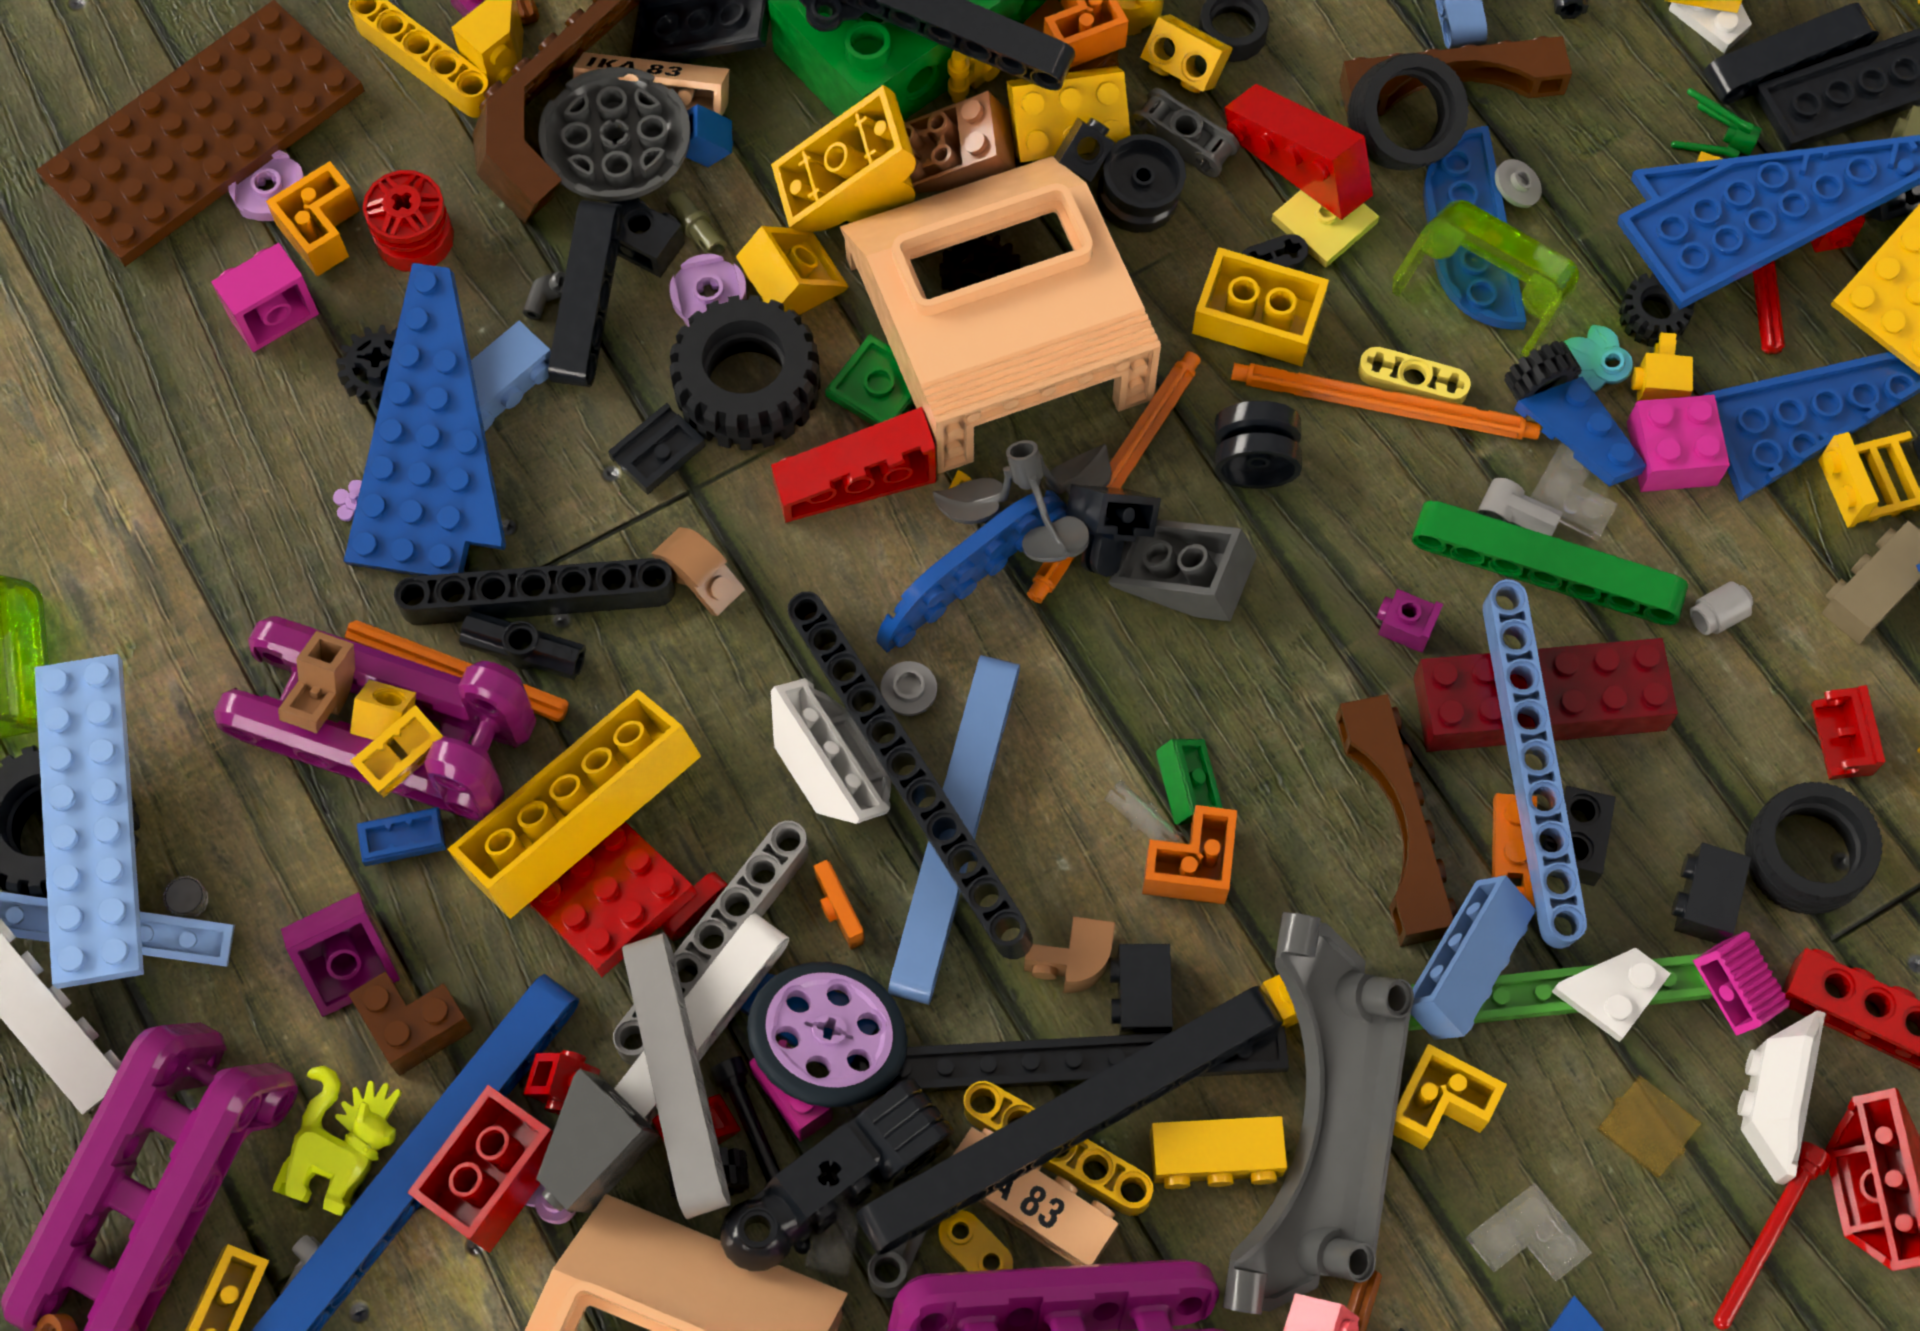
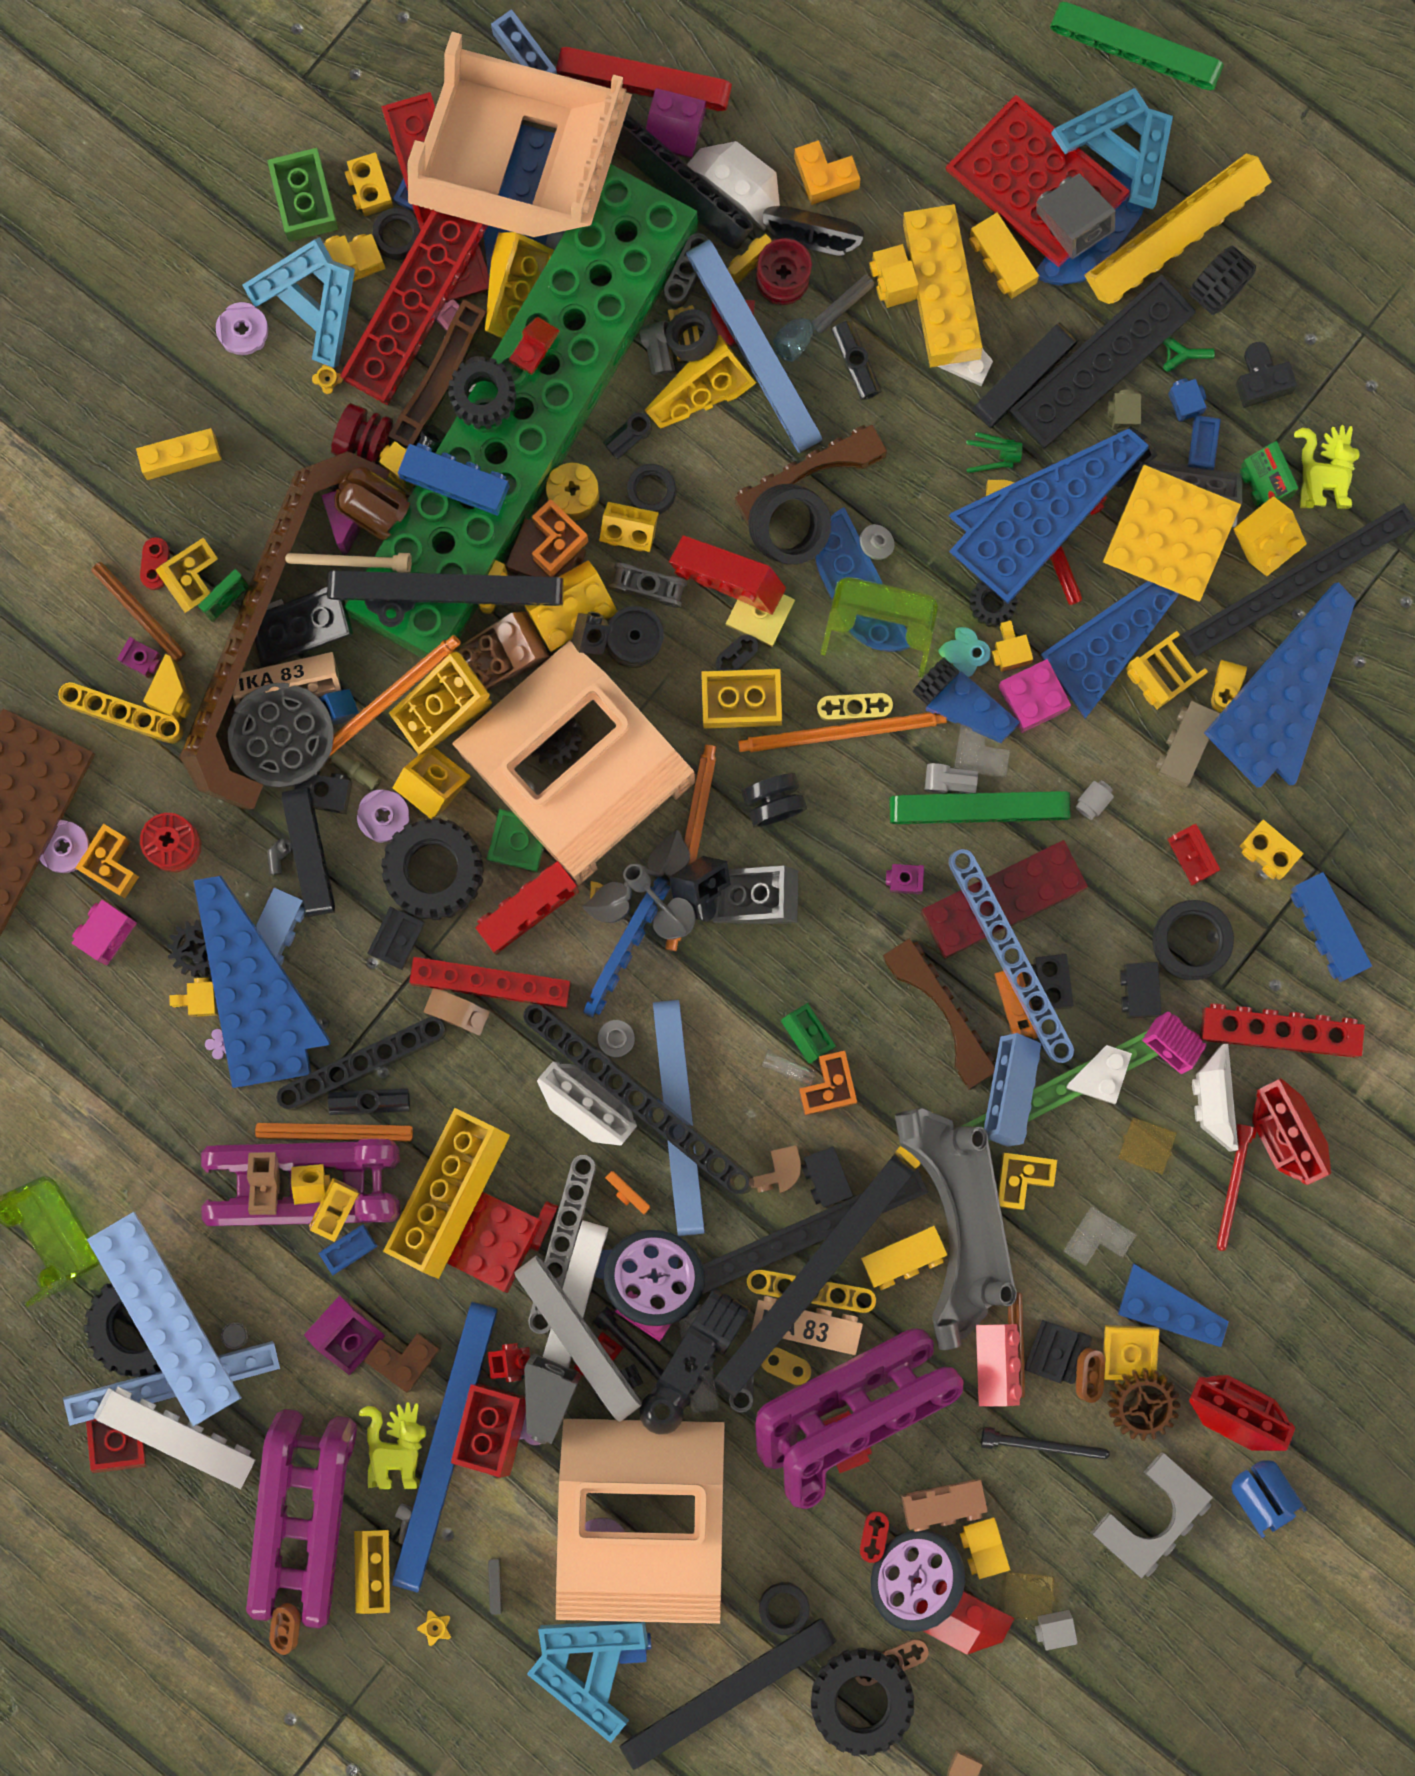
camera: 15 degrees left, 15 degrees up
none -> yellow brick [169,978,218,1017]
none -> orange piece [329,635,461,757]
none -> red brick [409,957,572,1009]

